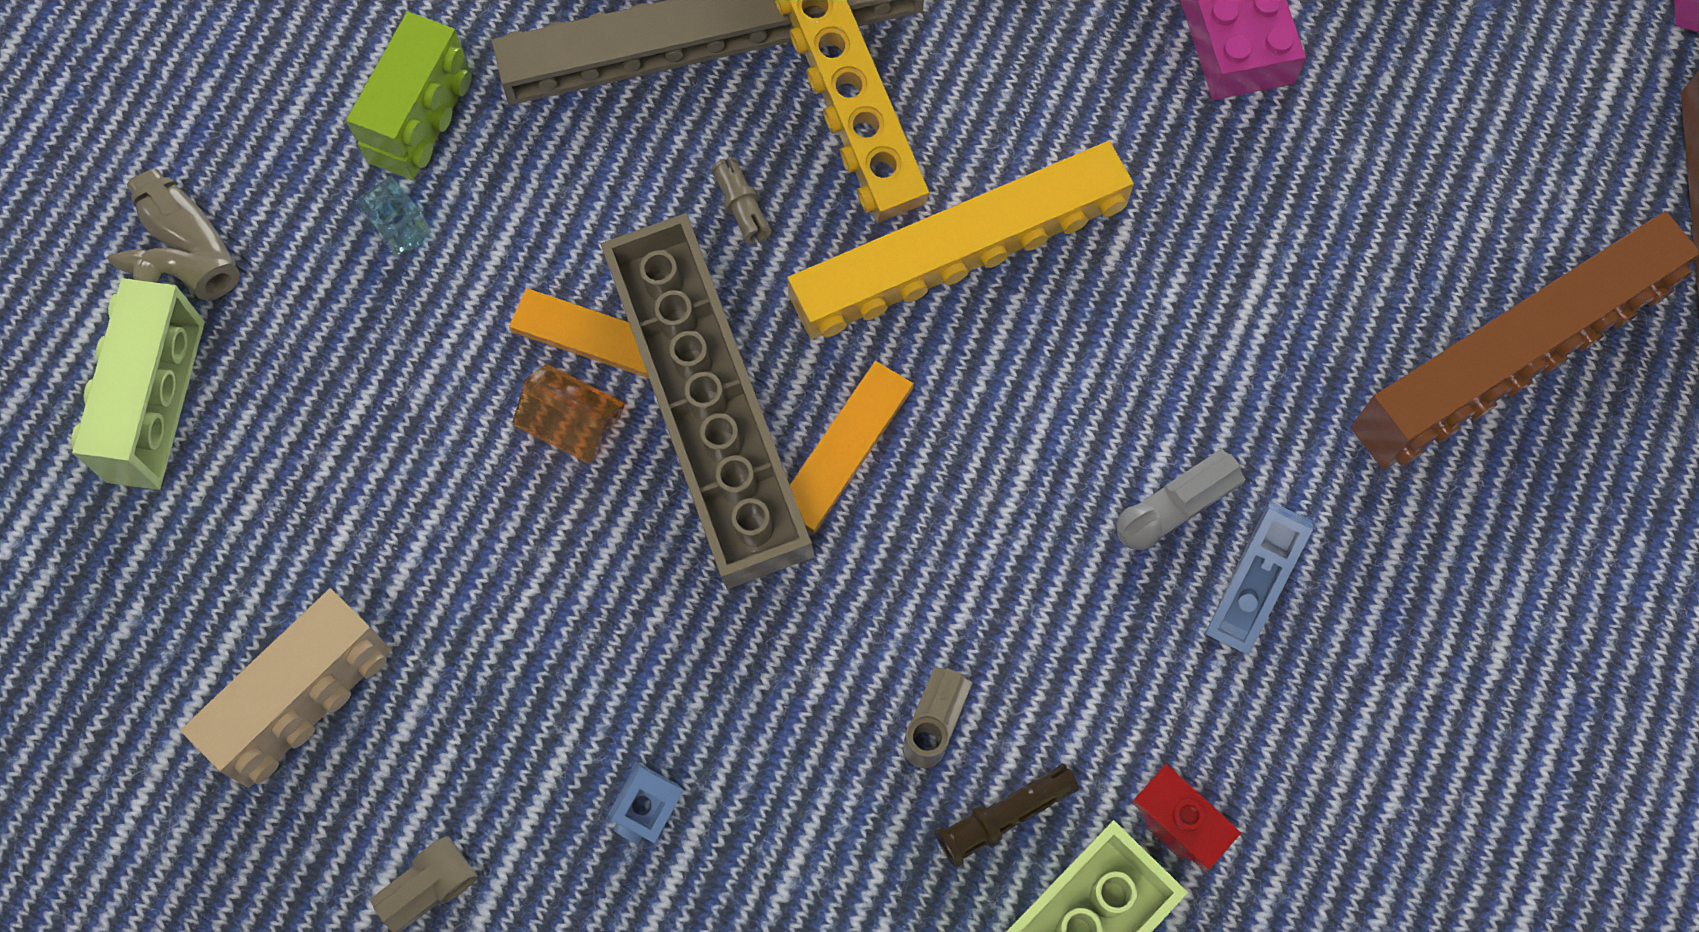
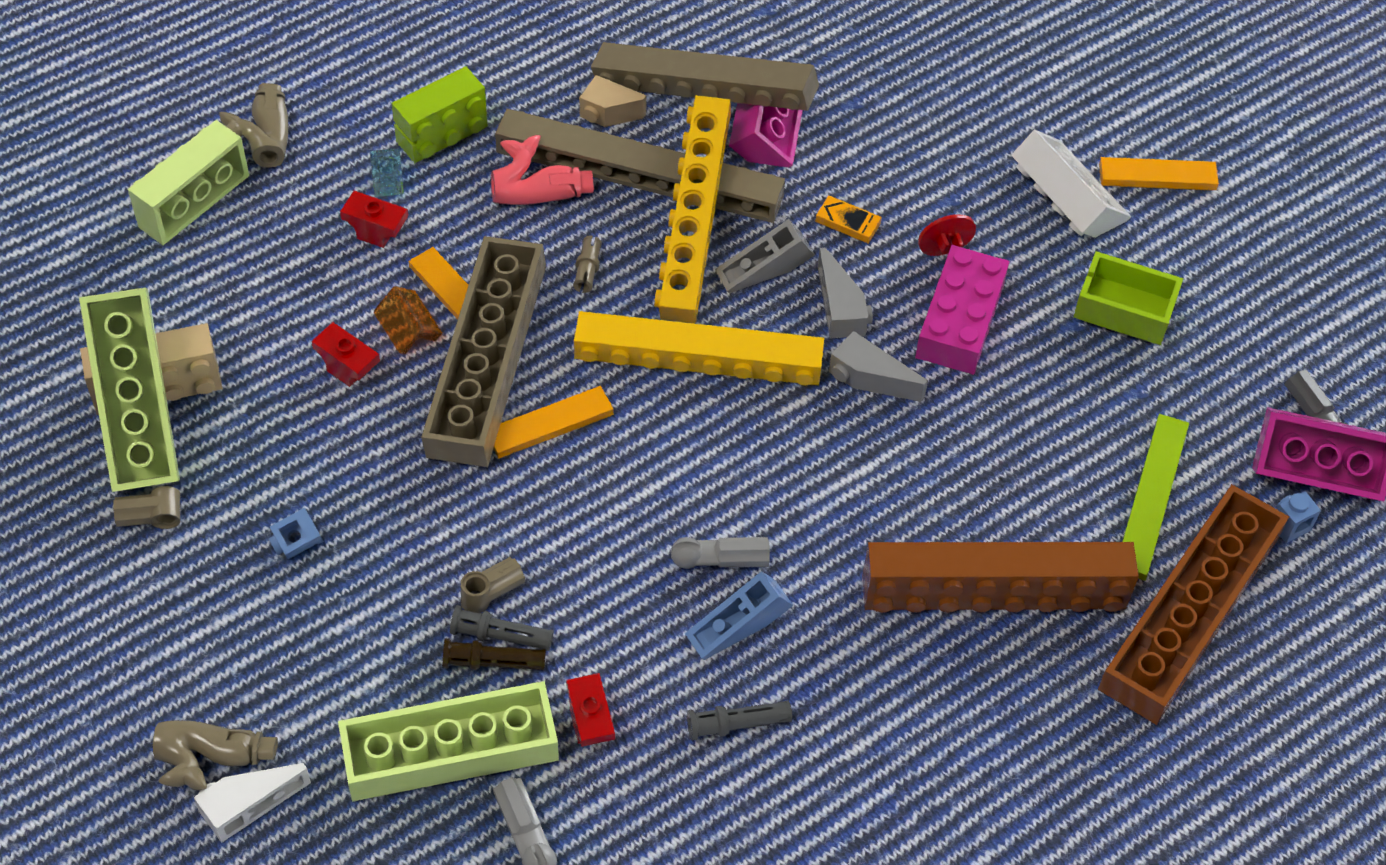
camera: 30 degrees right, 15 degrees down
none -> yellowish green brick [79,288,180,492]
none -> red brick [311,322,380,387]
none -> red brick [340,190,408,248]
none -> dark grey pin [450,605,554,651]
none -> coral piece [491,135,594,205]
none -> dark grey pin [687,700,792,741]
none -> light grey slope [715,219,815,294]
none -> light grey slope [817,248,873,338]
none -> light grey slope [829,331,928,402]
none -> lime tile [1122,414,1189,581]

